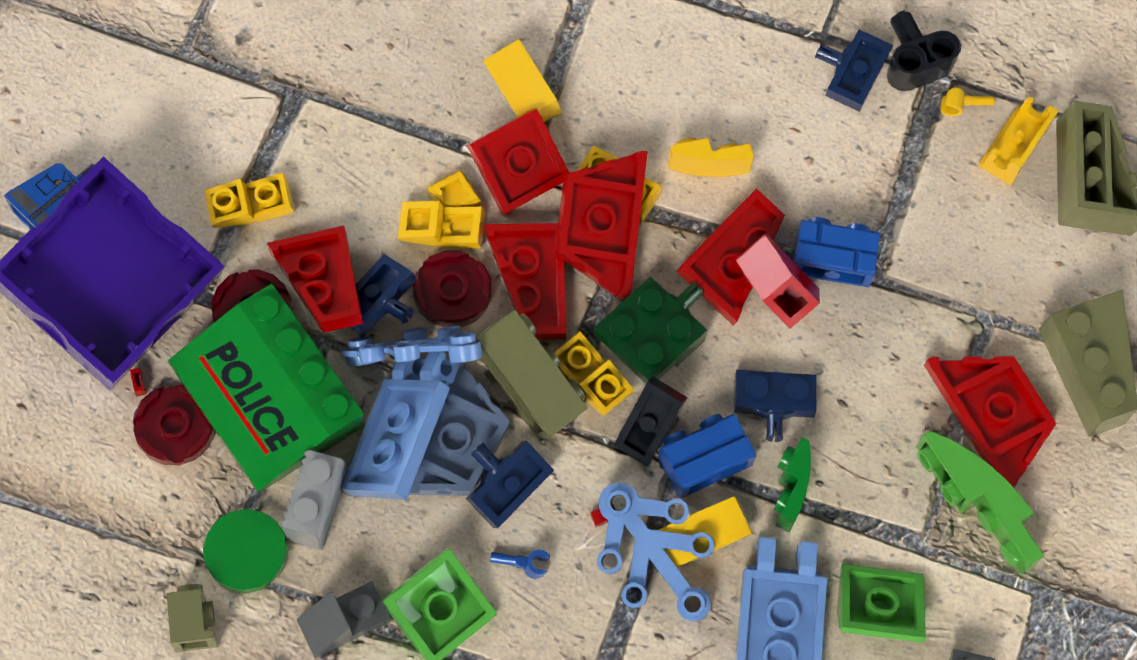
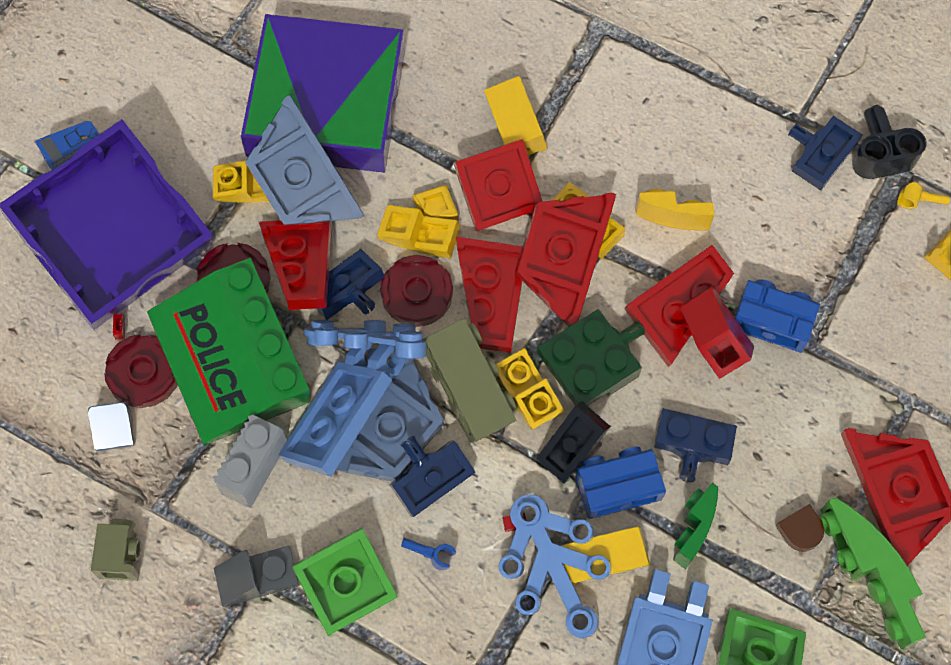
camera: 15 degrees right, 0 degrees up
green tile [203,509,288,594] -> none
none -> slope [88,402,134,451]
none -> dark purple tile [241,14,405,173]
none -> sand blue wing [245,95,365,225]
none -> reddish brown tile [776,504,824,552]

